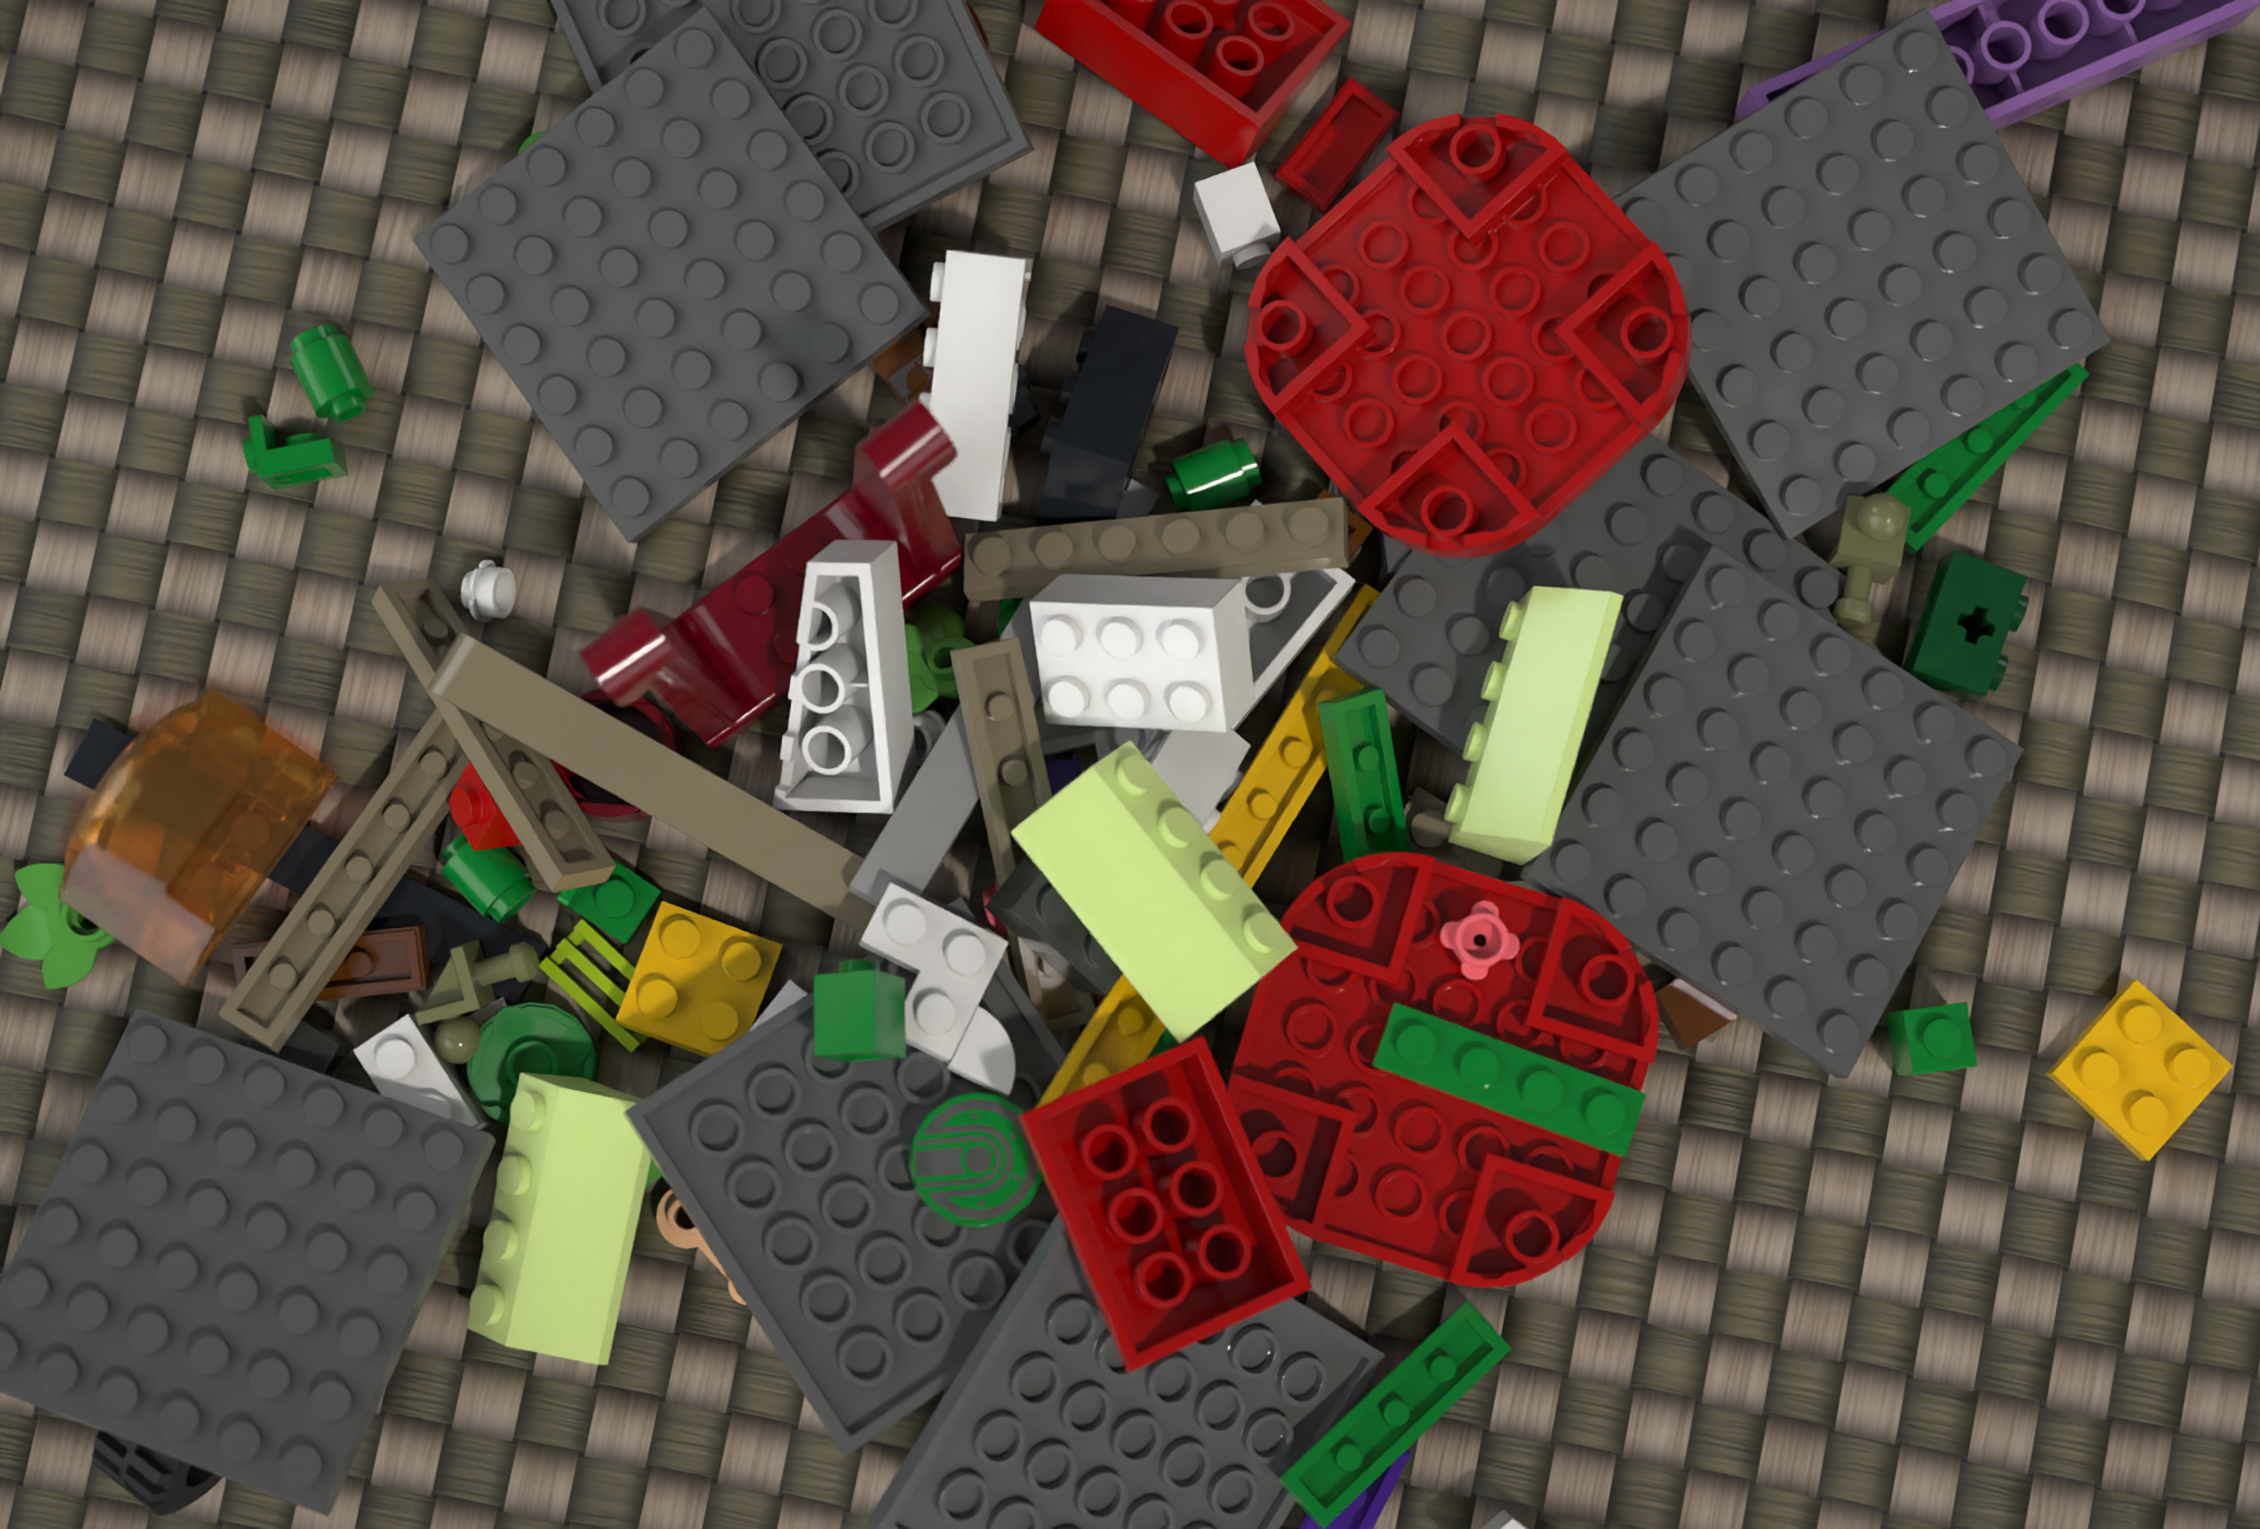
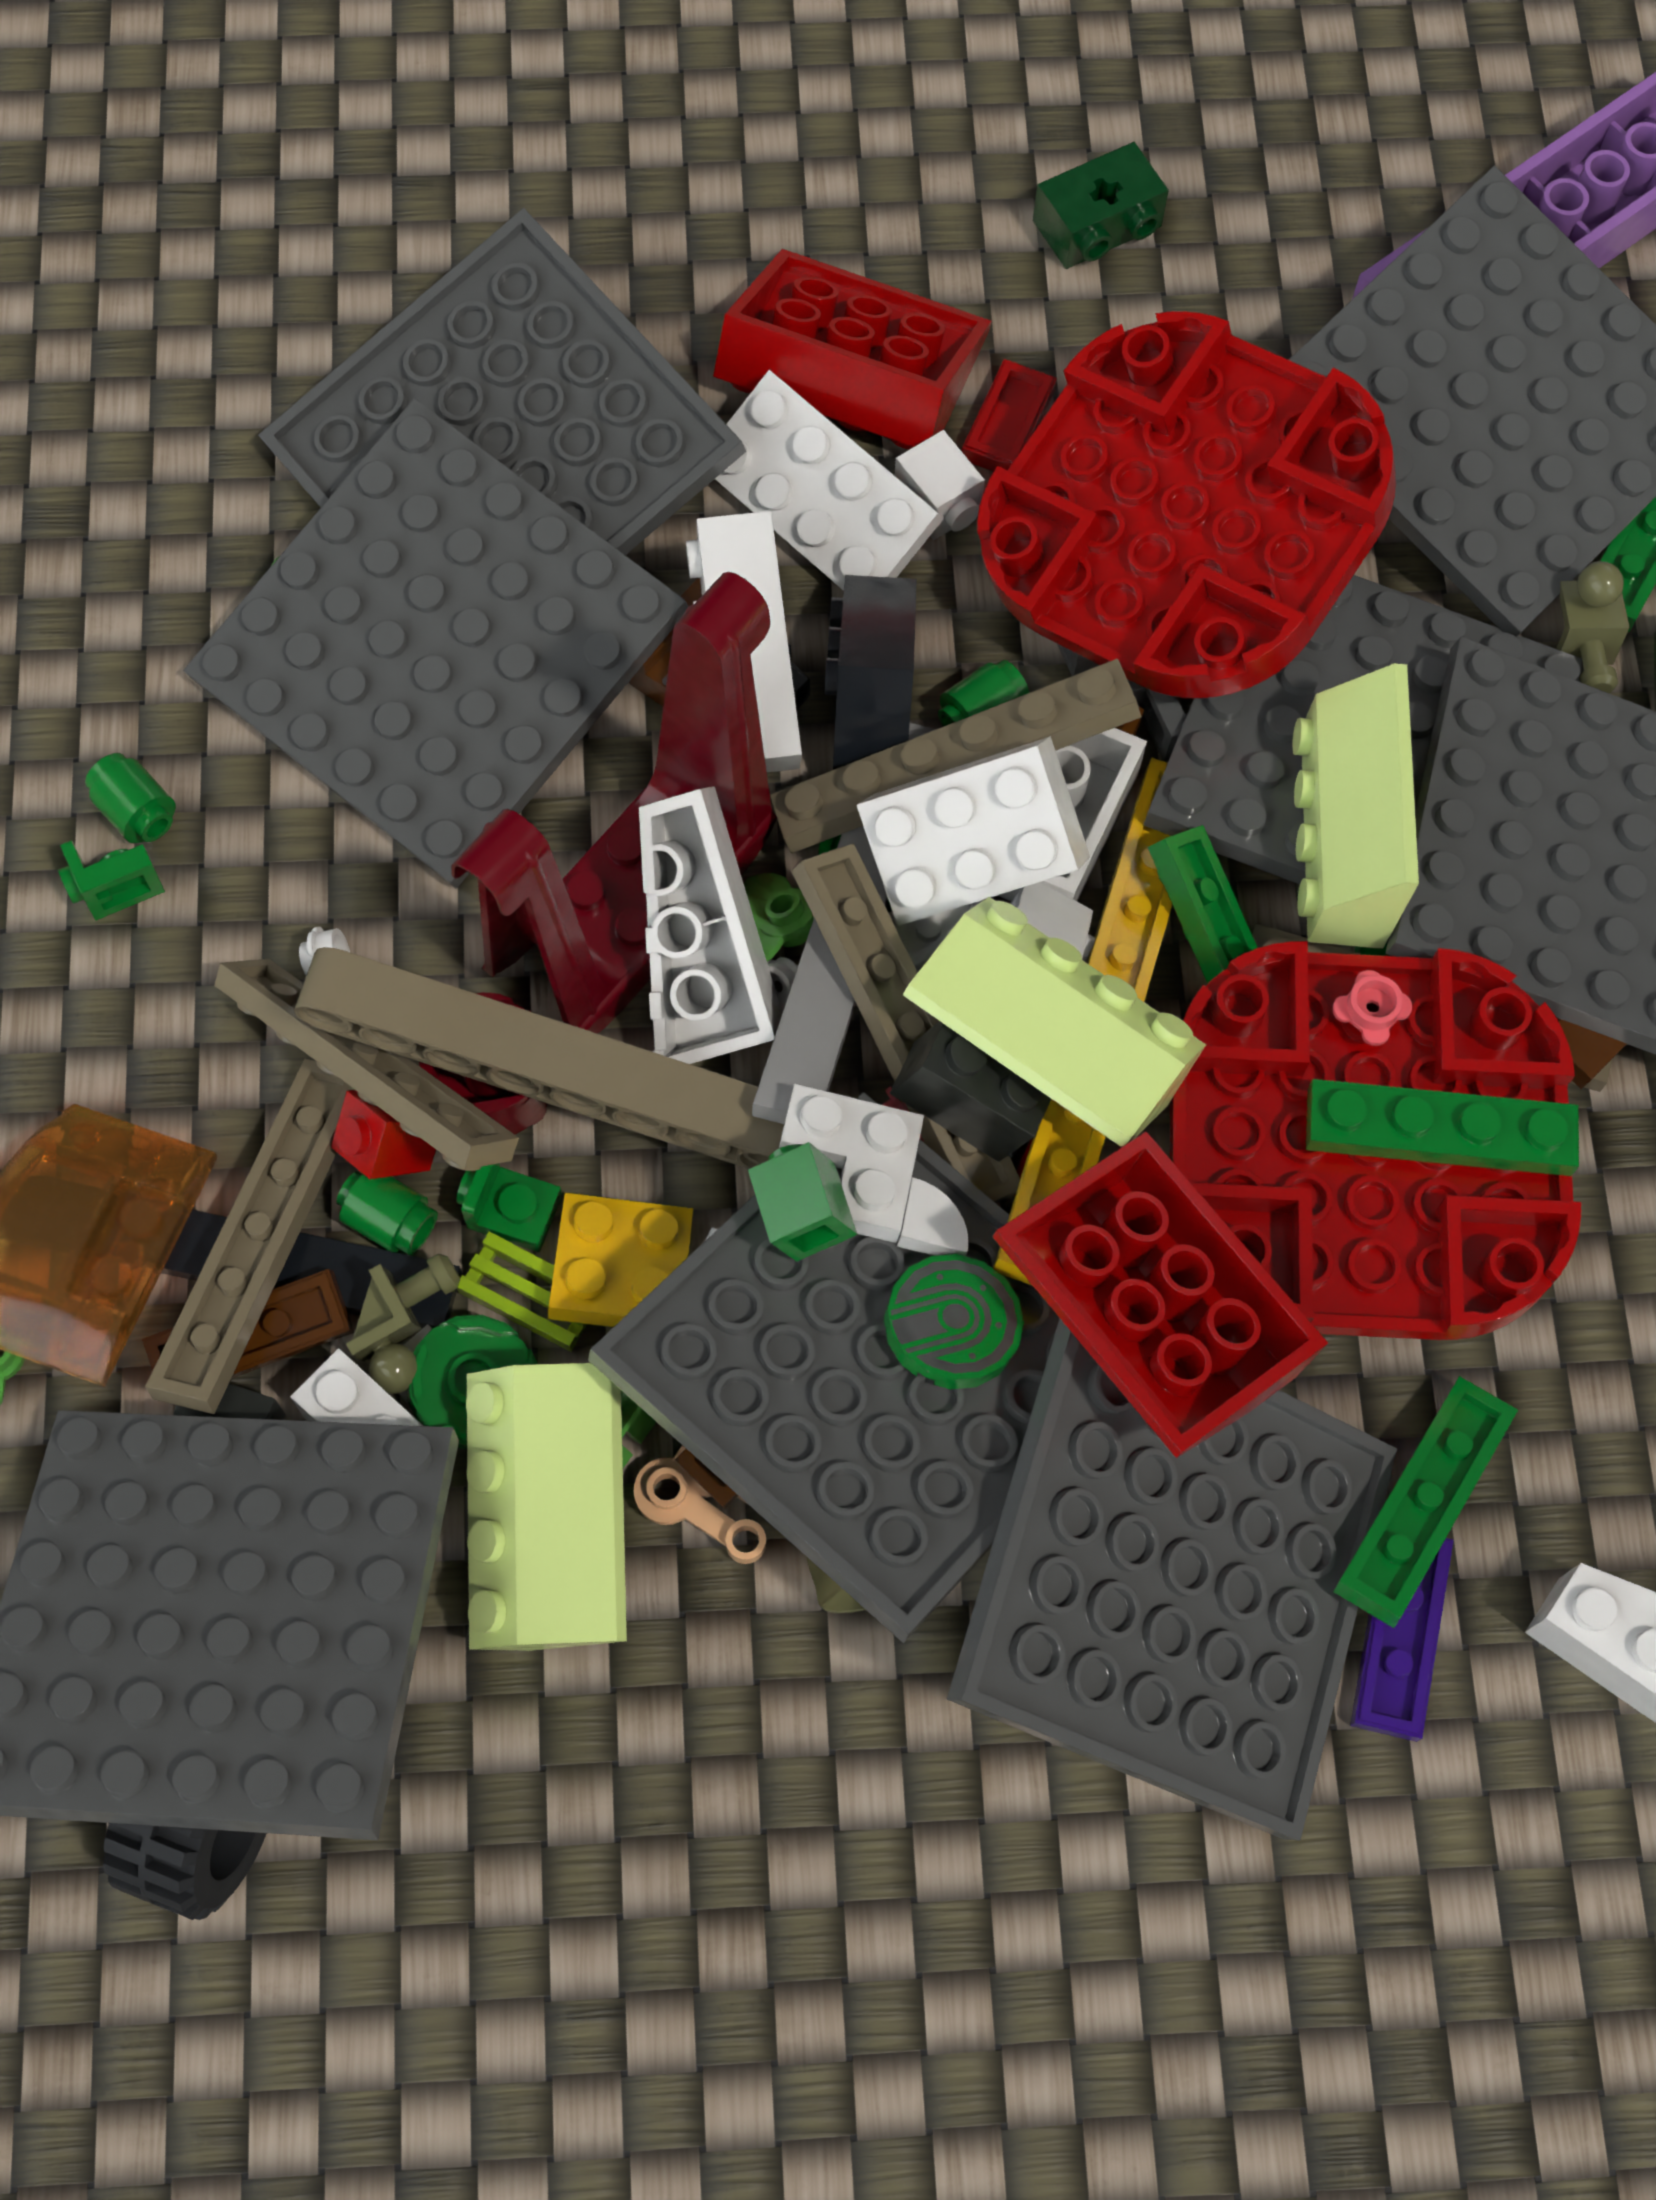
camera: 15 degrees left, 15 degrees down
none -> white plate [715,370,944,591]

